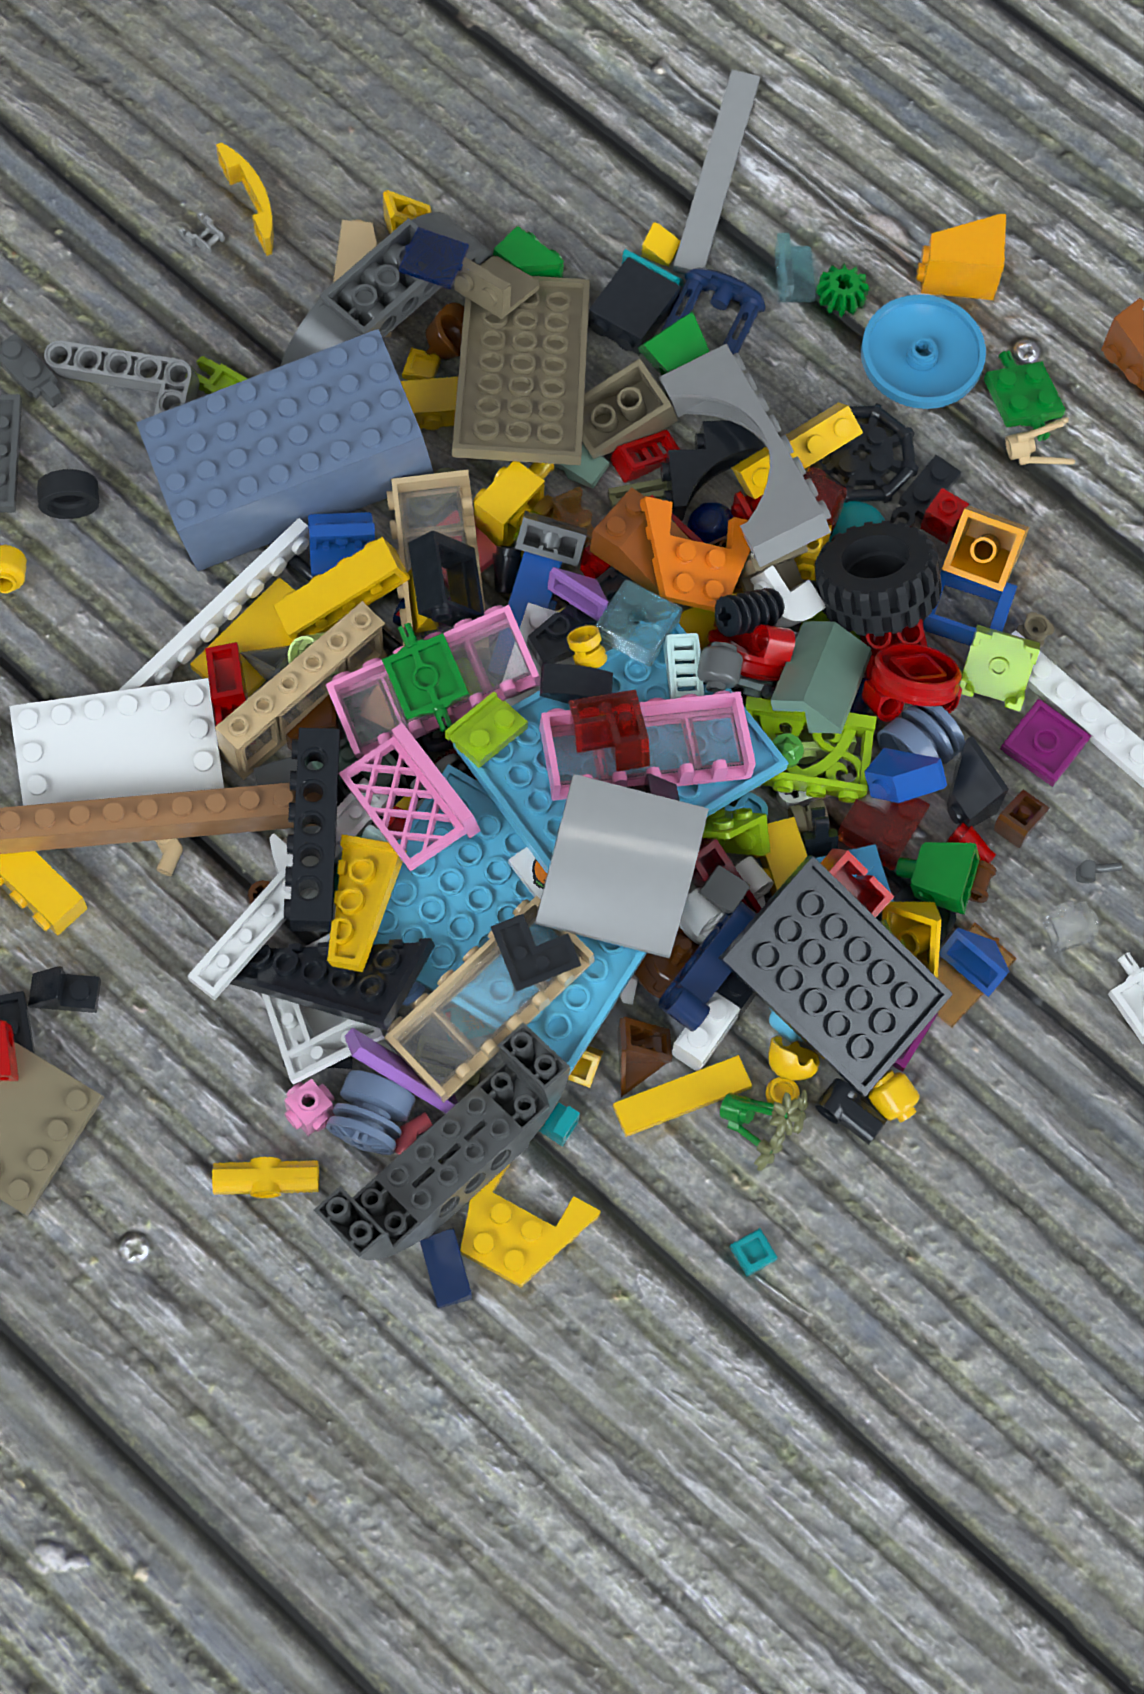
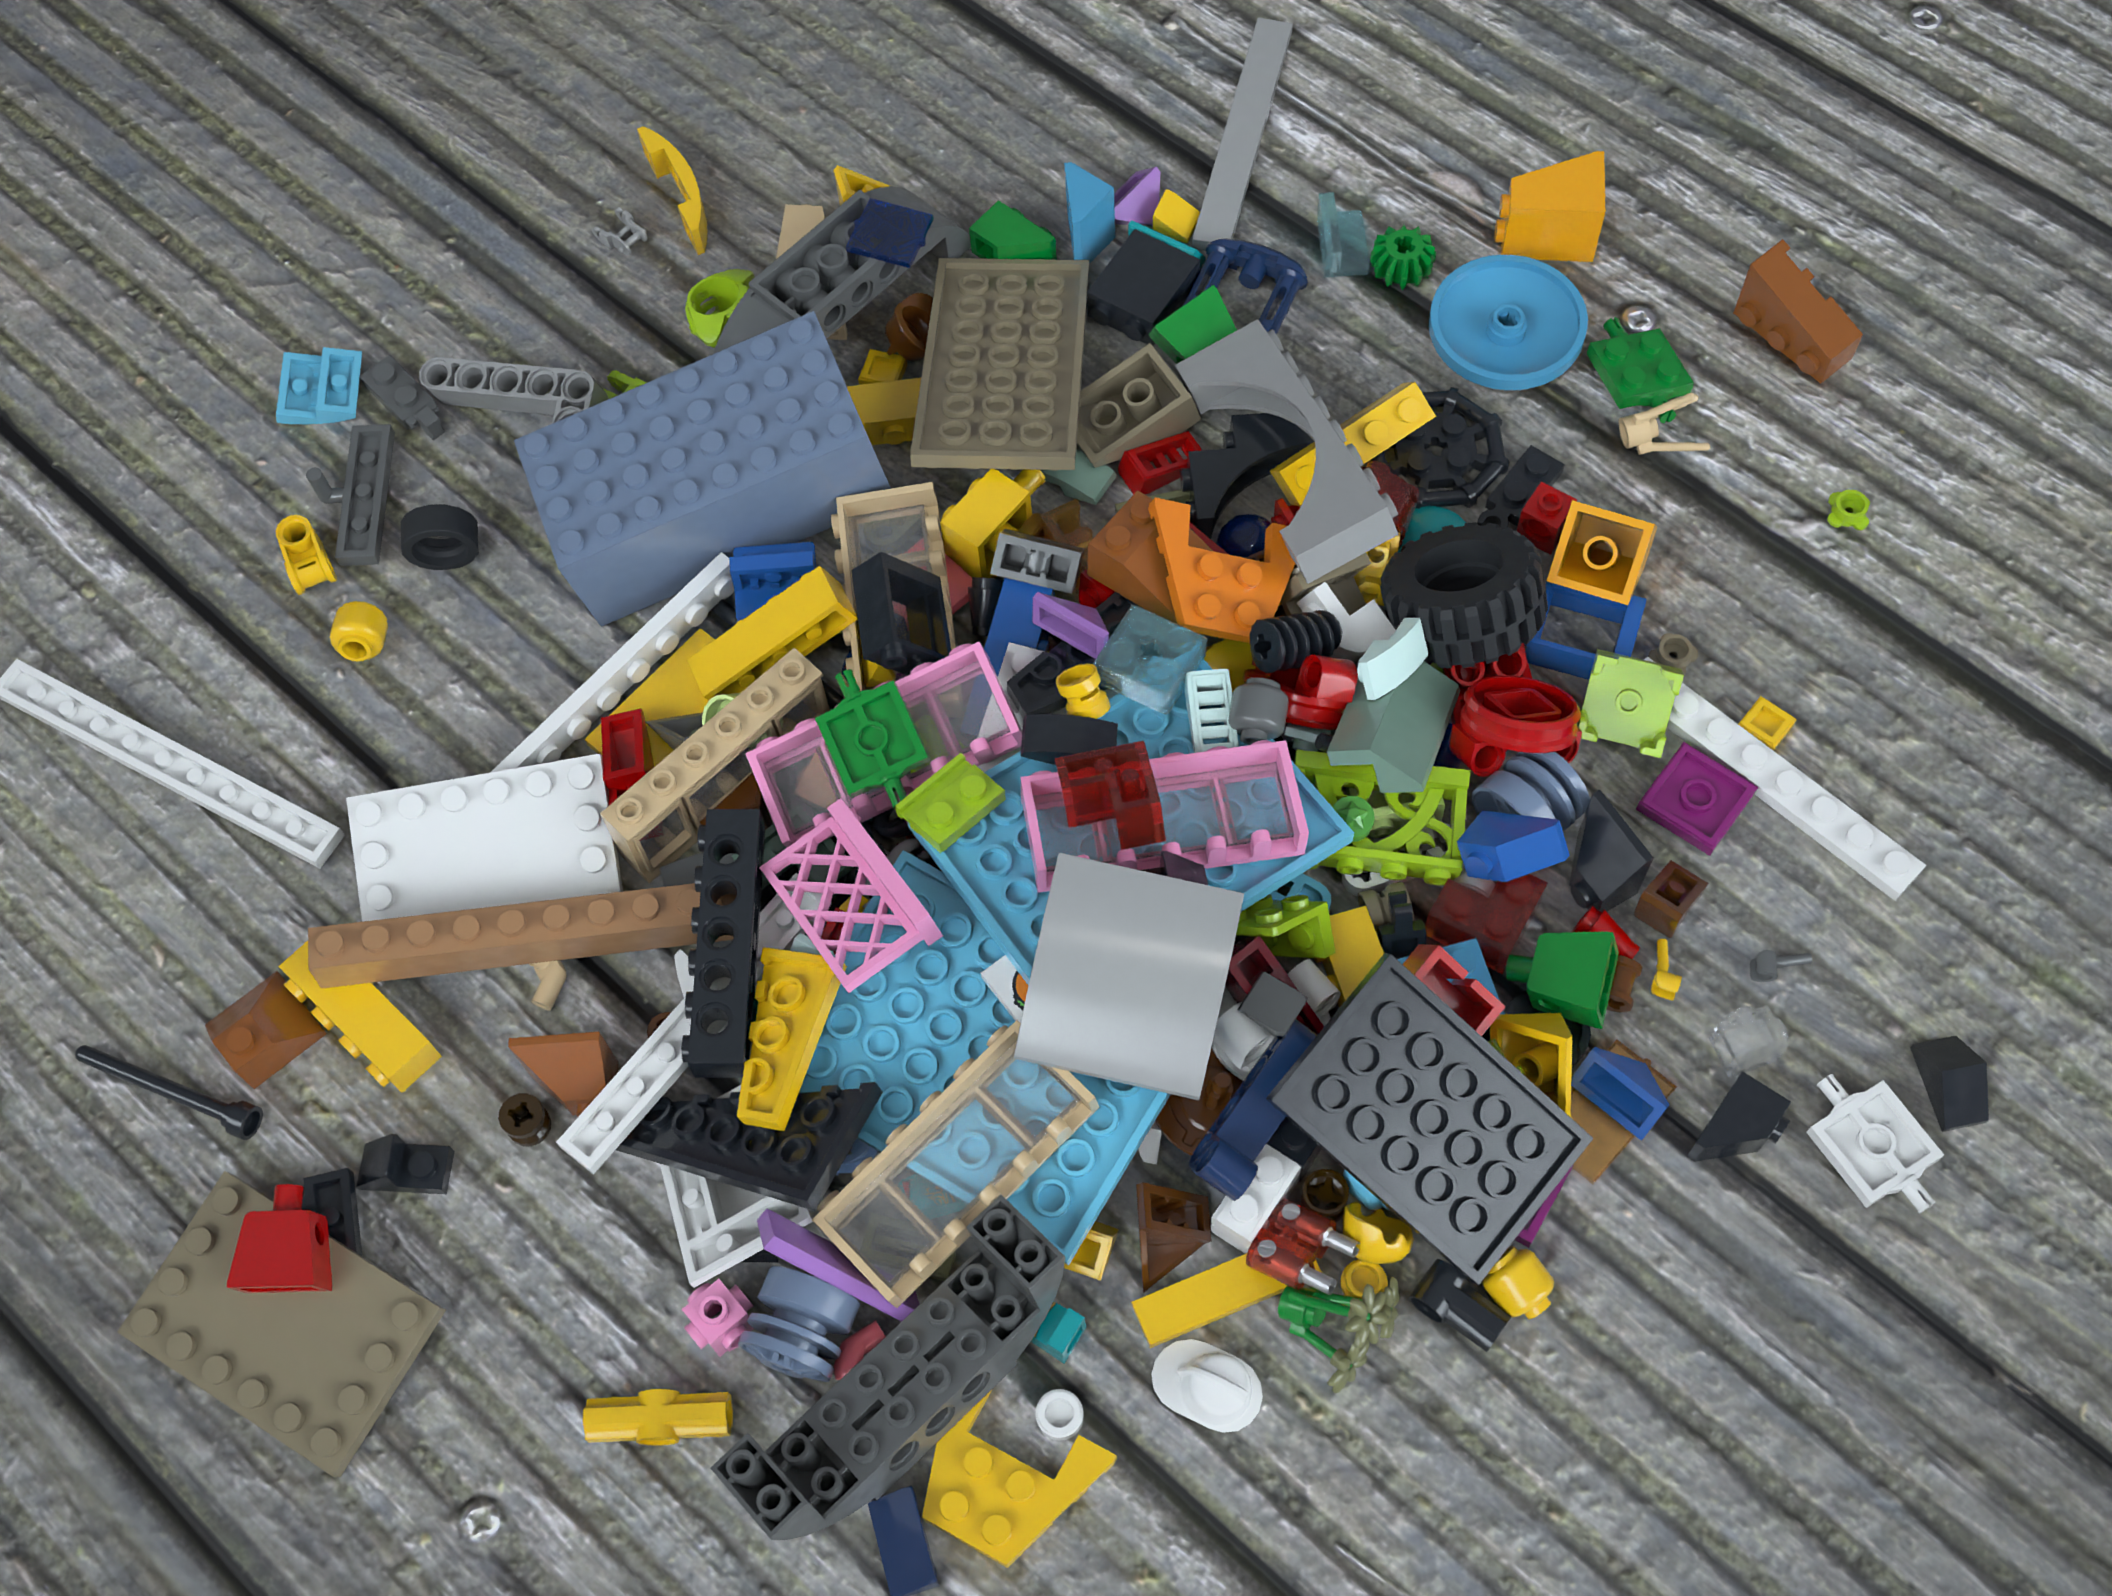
camera: 10 degrees right, 5 degrees down
dark tan bracket [454,256,539,319] -> none
black plate [491,914,582,992] -> none
teal tile [730,1228,778,1277] -> none
none -> dark brown wheel [498,1093,551,1147]
none -> dark orange slope [508,1031,618,1117]
none -> lime piece [685,269,755,348]
none -> white tile [1035,1389,1084,1441]
none -> dark azure slope [1064,162,1115,264]
none -> medium lavender slope [1114,167,1161,226]
none -> white piece [1151,1339,1263,1433]
none -> clear red piece [1246,1198,1360,1295]
none -> dark brown wheel [1300,1169,1349,1225]
none -> light aqua slope [1357,618,1428,700]
none -> yellow hand [1651,939,1682,1001]
none -> black slope [1687,1071,1791,1162]
none -> yellow tile [1738,696,1797,751]

